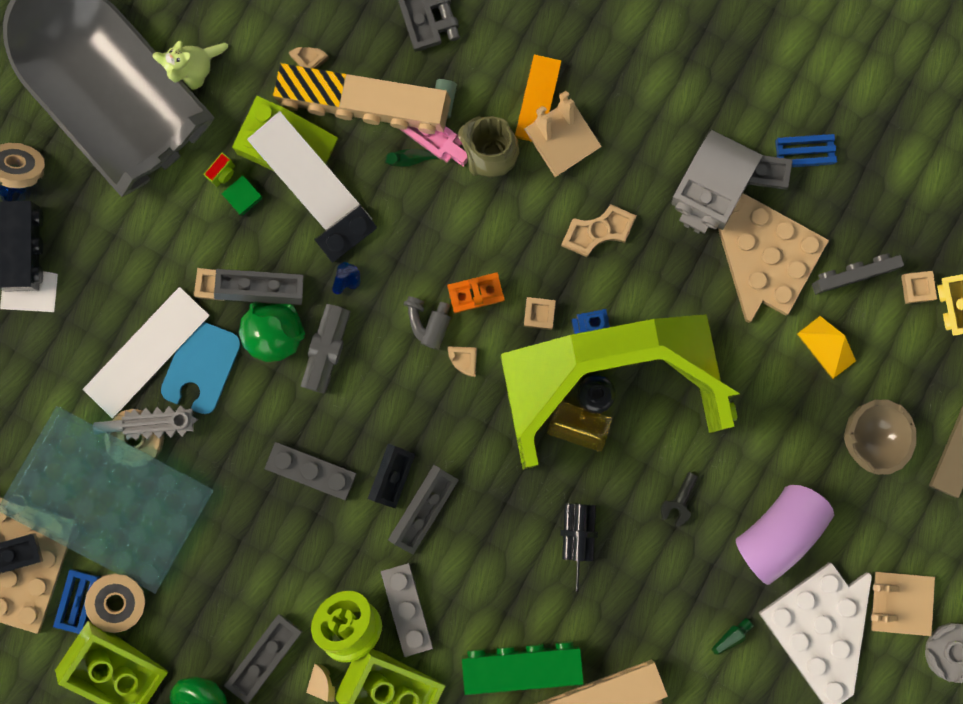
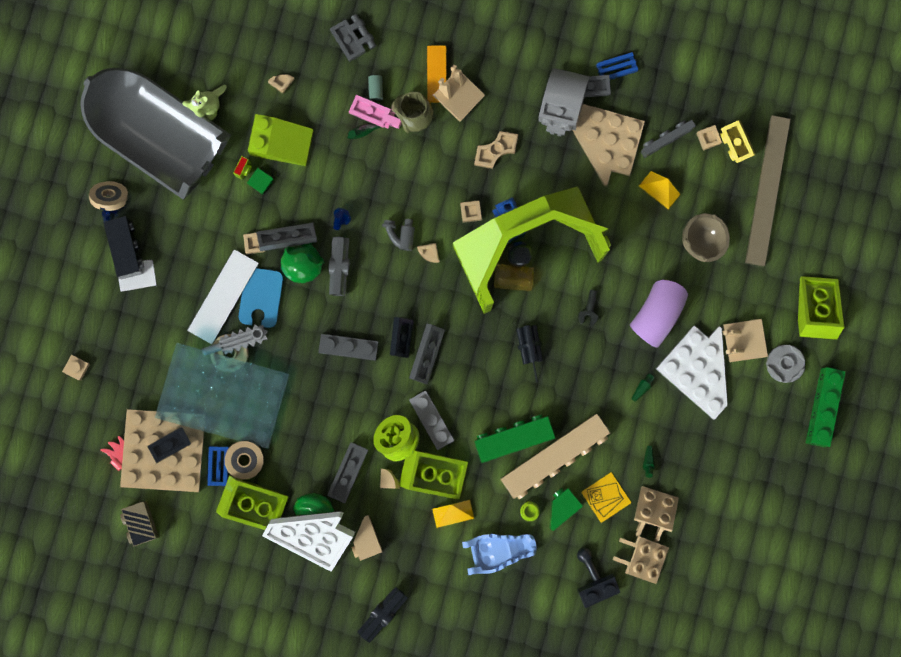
camera: 20 degrees left, 0 degrees up
white sticker [247,111,372,230] -> none
tan brick [273,63,451,134] -> none
black plate [314,205,377,263] -> none
orange hips [447,272,505,314] -> none

